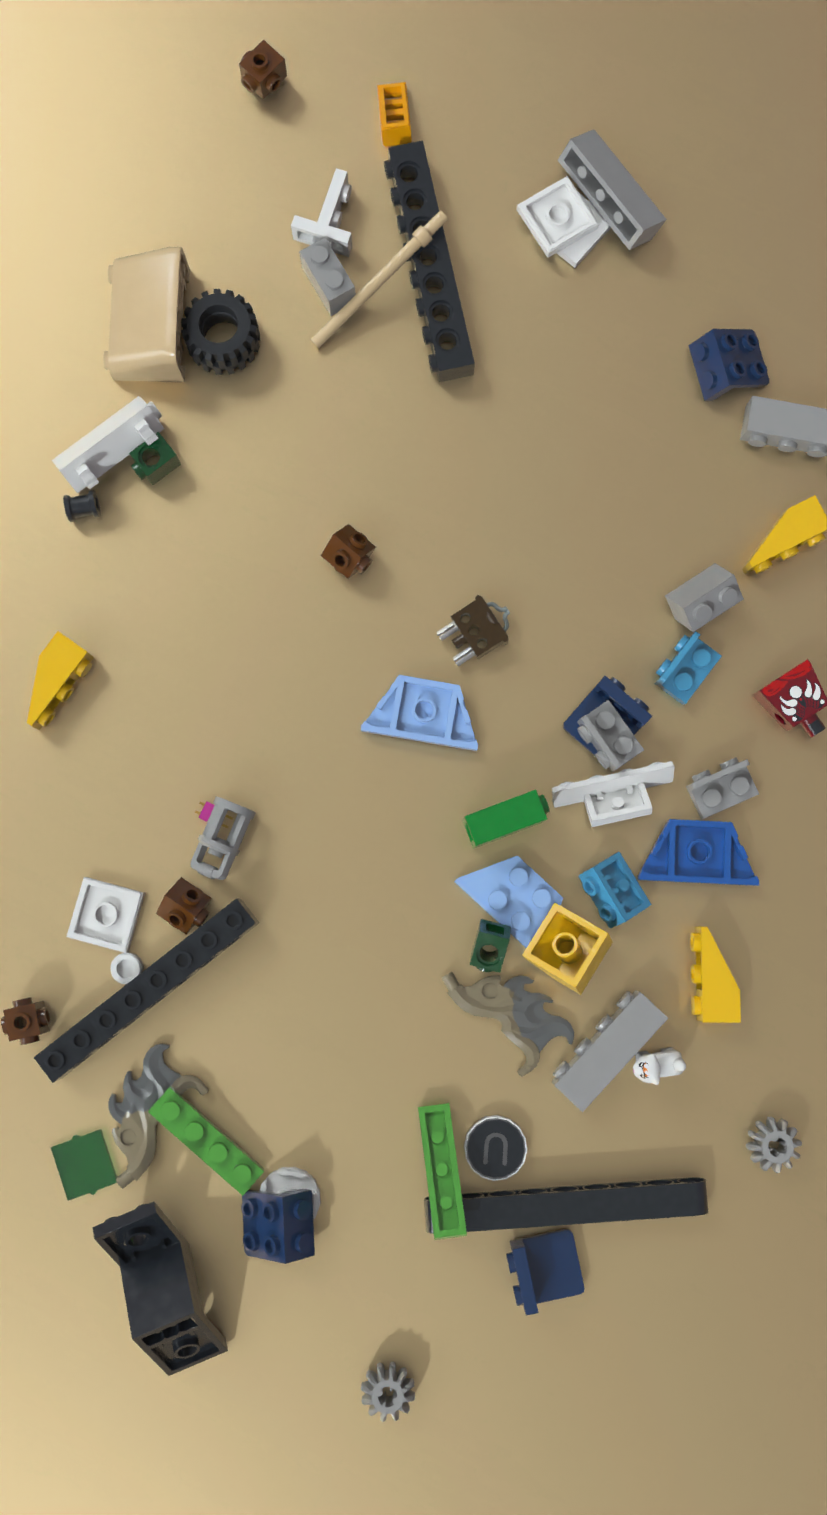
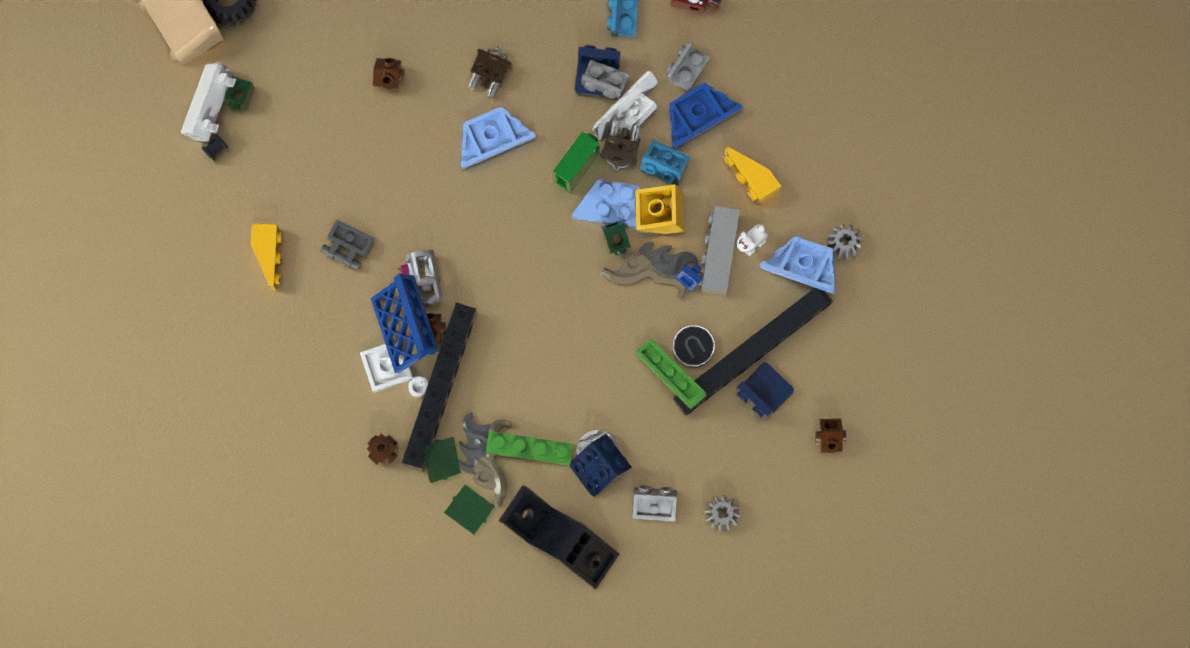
camera: 30 degrees left, 5 degrees down
none -> dark grey plate [321,219,374,270]
none -> blue fence [371,274,438,373]
none -> clear green piece [422,437,461,483]
none -> dark brown piece [600,120,641,171]
none -> light grey bracket [632,485,677,521]
none -> blue tile [675,263,703,291]
none -> light blue wing [760,236,835,294]
none -> reddish brown brick [815,418,847,453]

